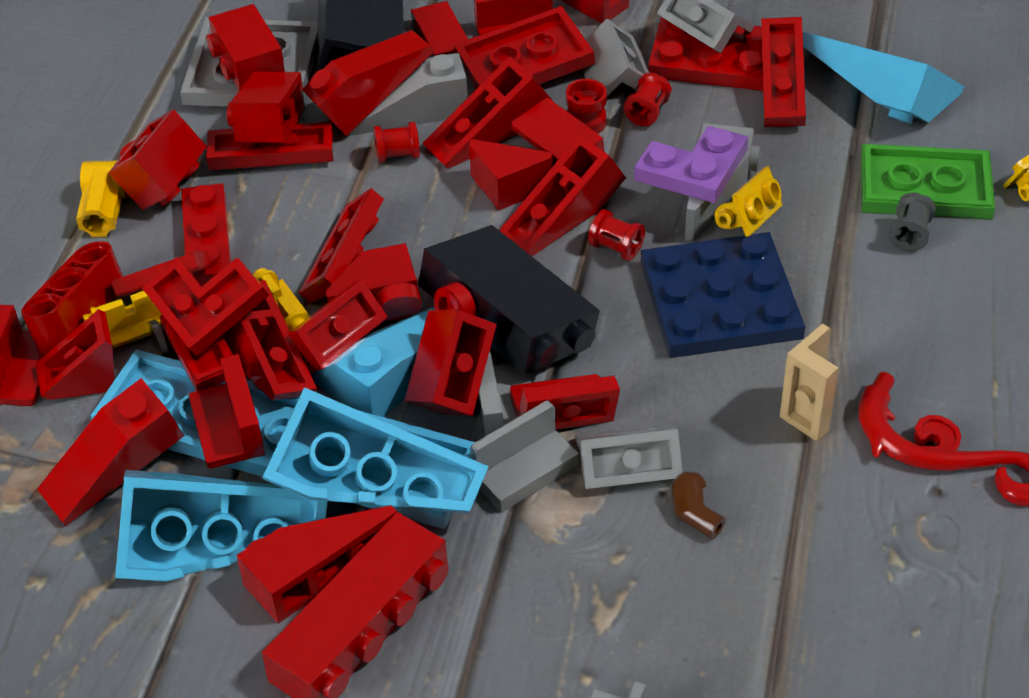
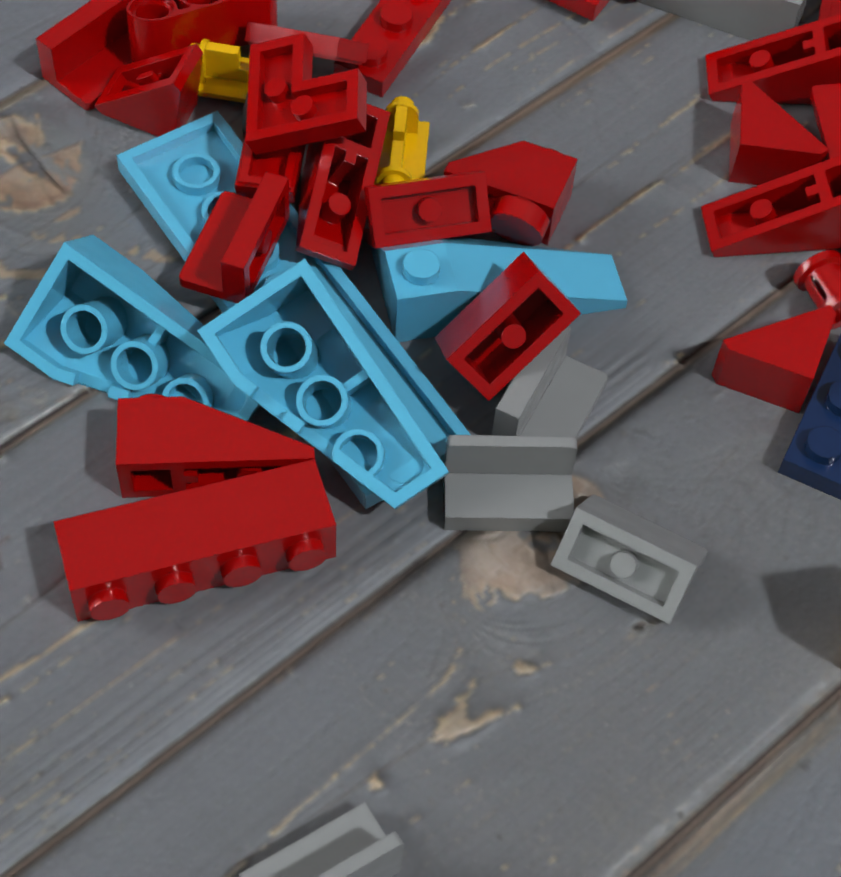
camera: 30 degrees right, 10 degrees up
red slope [37,378,184,526] -> none
red plate [298,188,384,304] -> none
red bush [373,121,420,163] -> none
black brick [418,225,600,375] -> none
red tile [434,282,476,316] -> none
red panel [509,374,620,430] -> none
reddish brown arm [672,472,726,539] -> none
none -> red slope [711,305,836,413]

